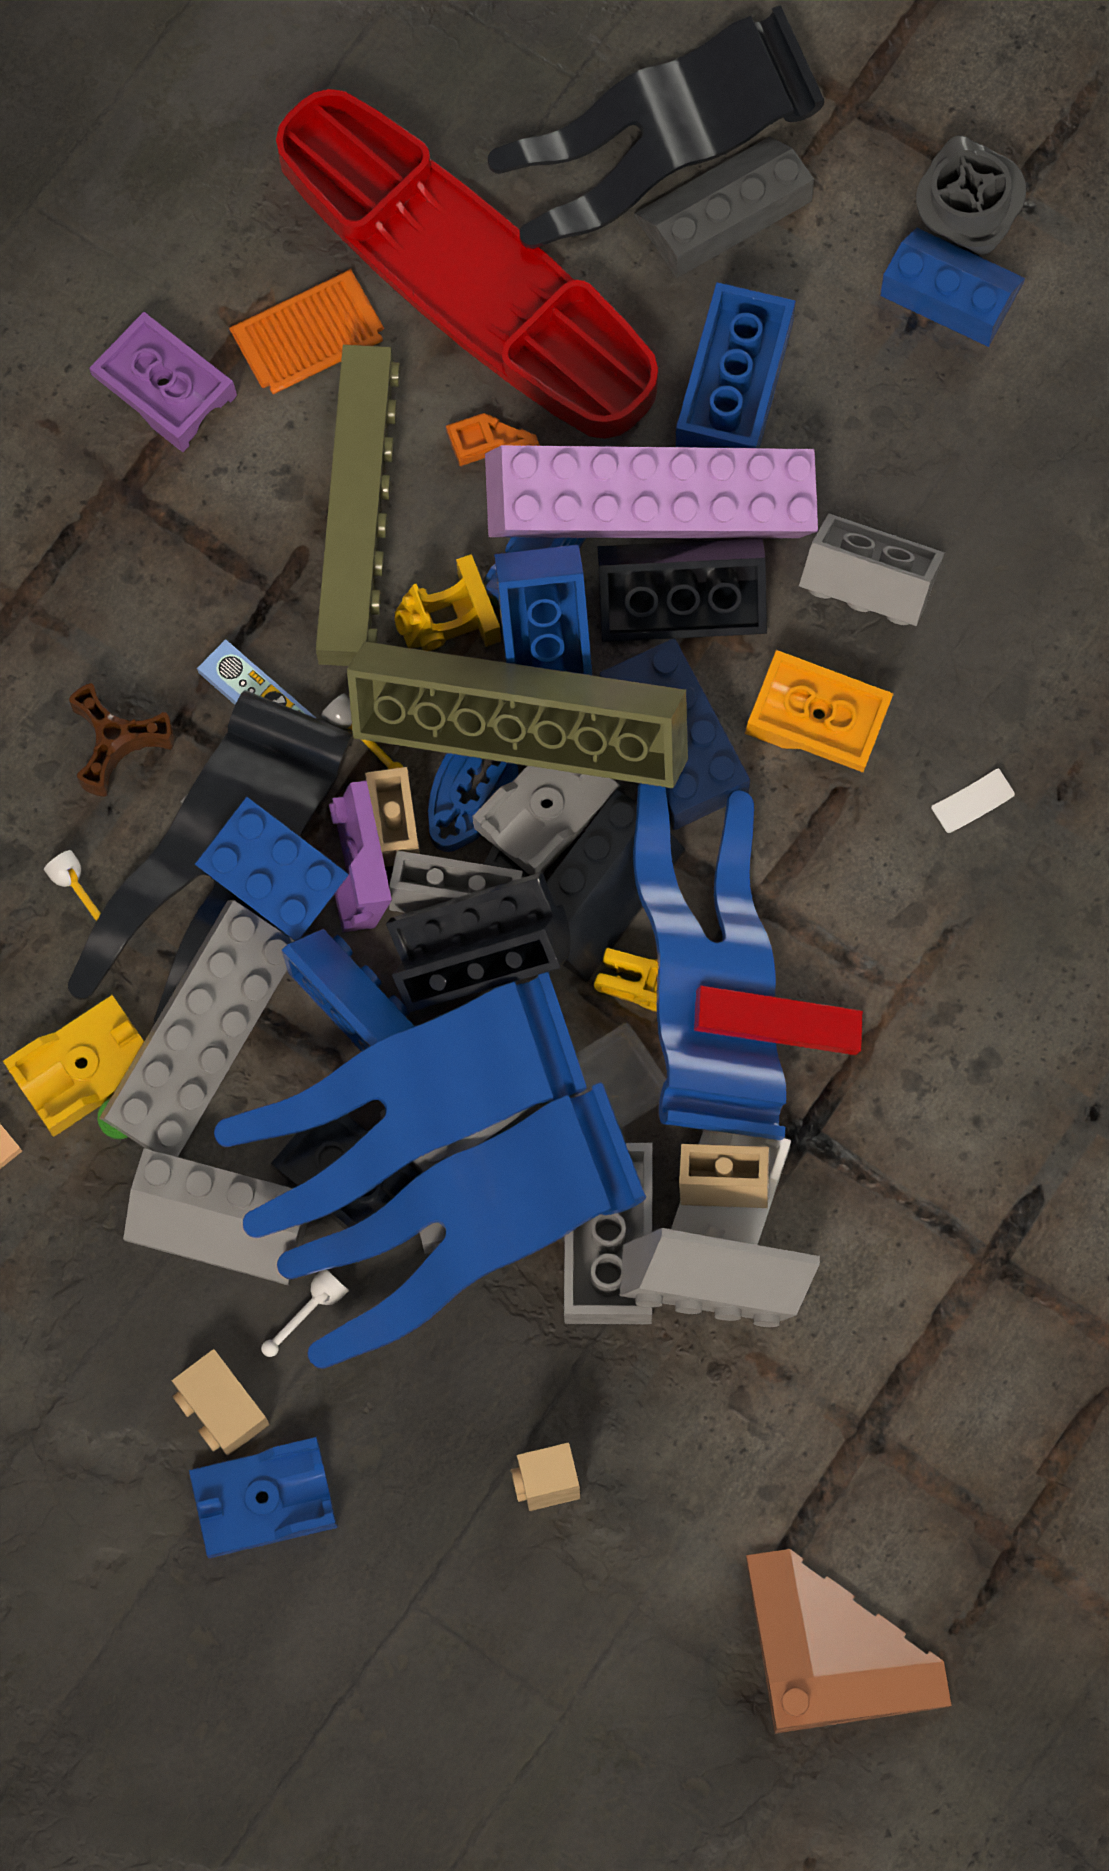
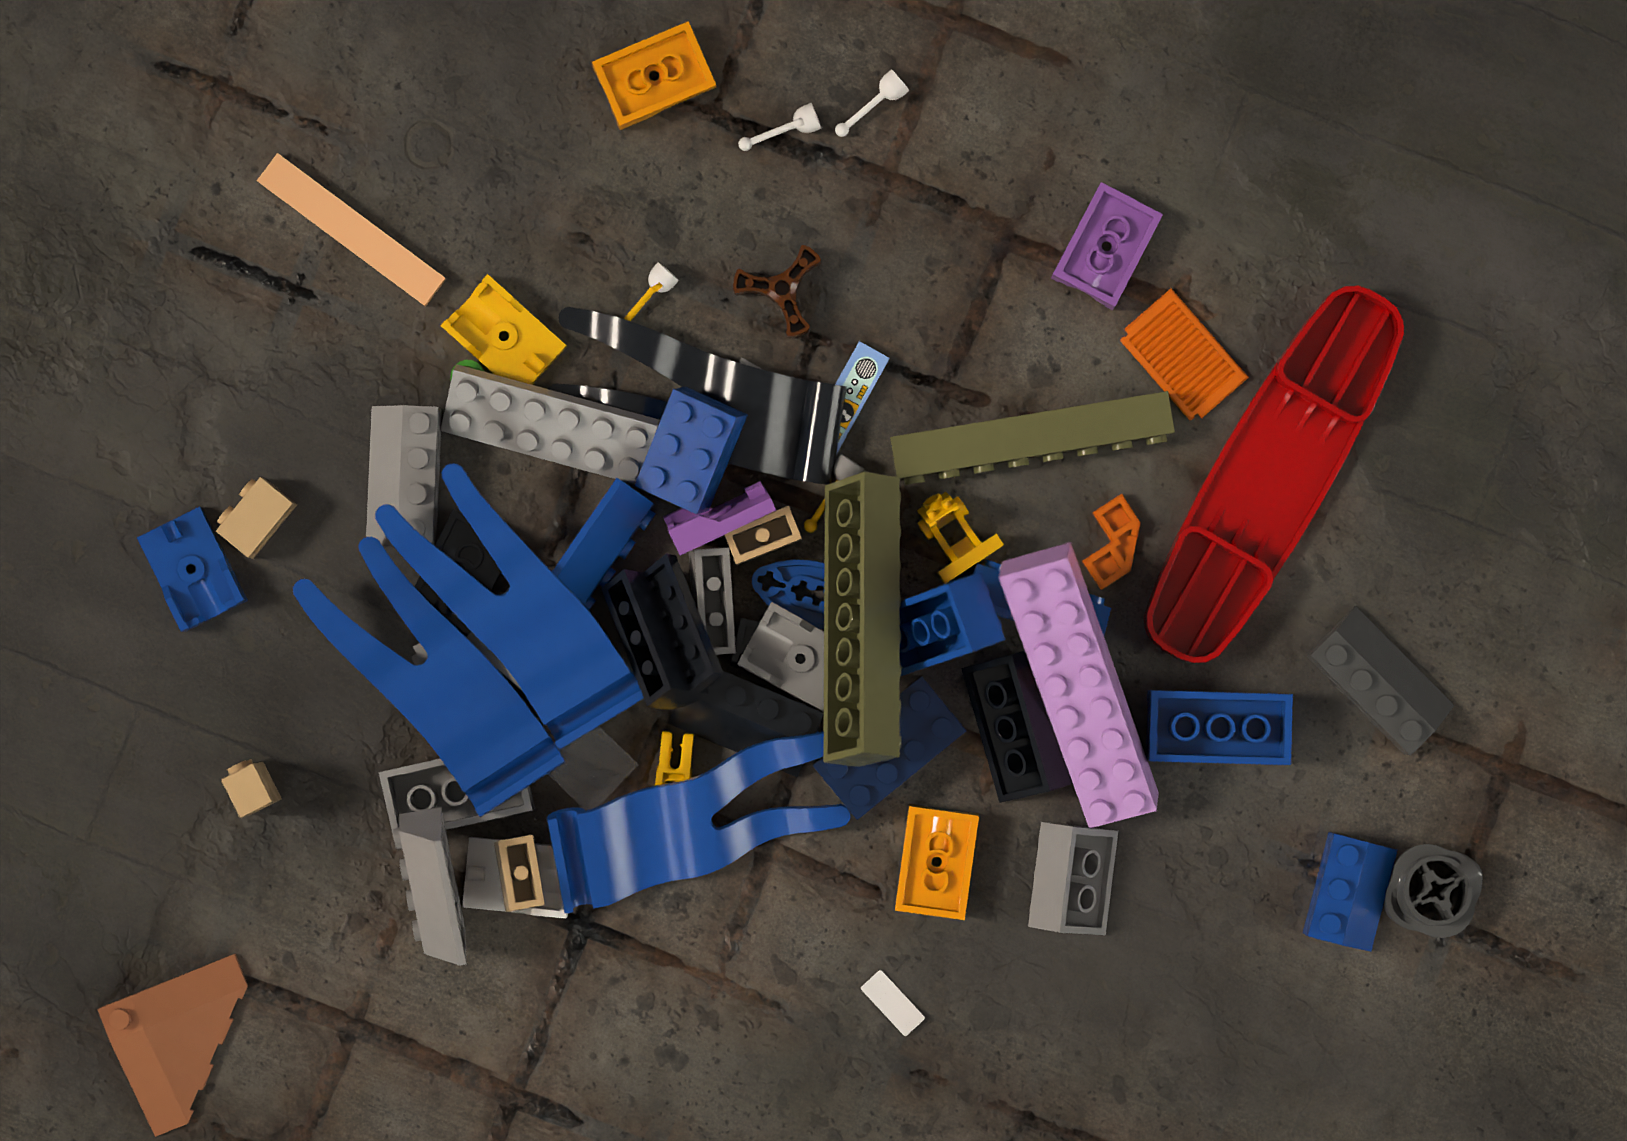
camera: 75 degrees right, 15 degrees up
white hinge [261,1270,349,1357] -> none
black flag [488,5,824,249] -> none
red tile [694,986,863,1055] -> none

